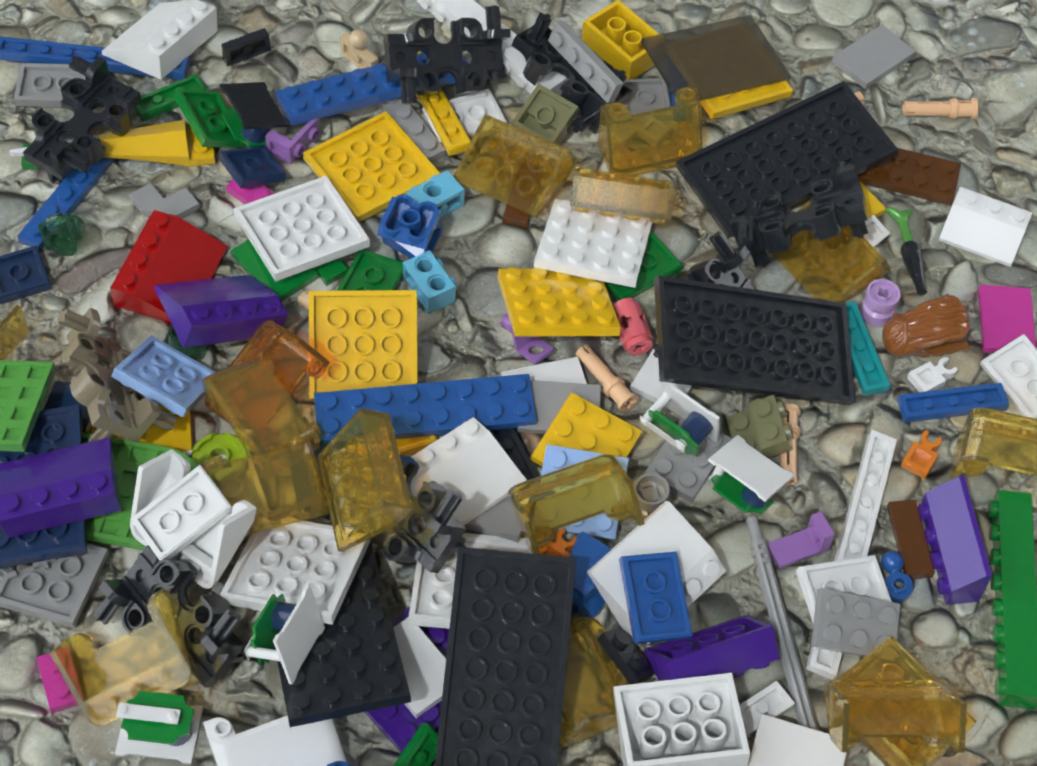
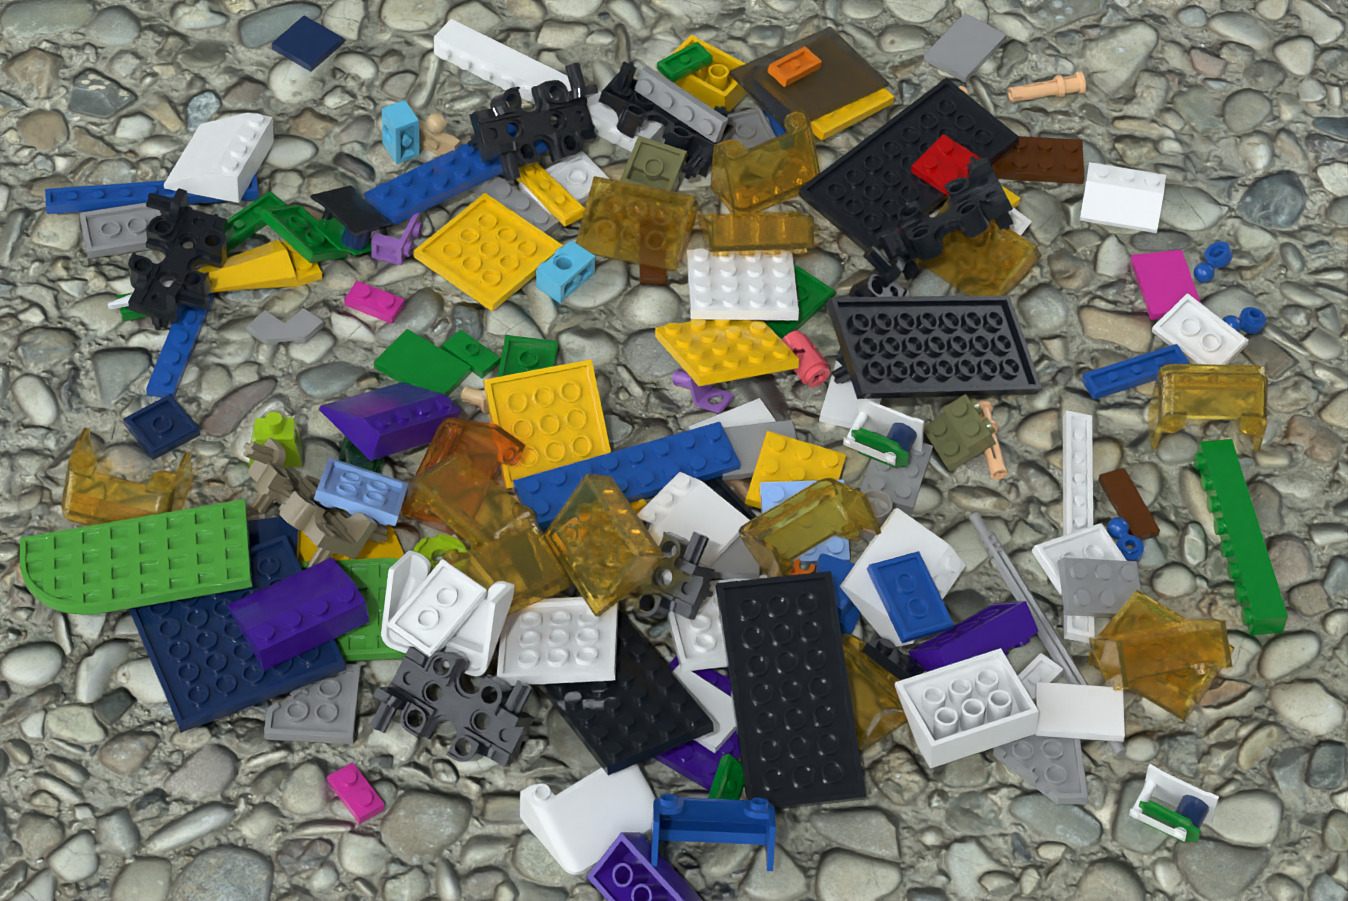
camera: 15 degrees left, 5 degrees down
clear green piece [38,213,86,256] -> none
clear yellow windscreen [50,588,192,726] -> none
red slope [110,210,228,323] -> none
piece [115,691,204,765] -> none
dark blue tile [218,145,287,188] -> none
black plate [221,28,271,67] -> none
white plate [233,176,370,282] -> none
white piece [244,584,325,684] -> none
blue piece [377,194,443,258] -> none
medium azure brick [403,250,457,314] -> none
light nougat pin [575,344,639,413] -> none
white piece [708,435,794,515] -> none
medium lavender bracket [768,511,835,568] -> none
teal plate [846,301,890,396] -> none
lavender wheel [860,279,900,327] -> none
dark orange hair [882,294,970,358] -> none
black piece [886,207,927,296] -> none
orange plate [900,430,942,479] -> none
white plate [907,357,958,392] -> none
slope [918,476,992,605] -> none
none -> lime torso [249,411,303,467]
none -> medium azure brick [382,100,419,164]
none -> green plate [657,41,713,83]
none -> orange plate [767,46,822,87]
none -> red plate [911,134,980,197]

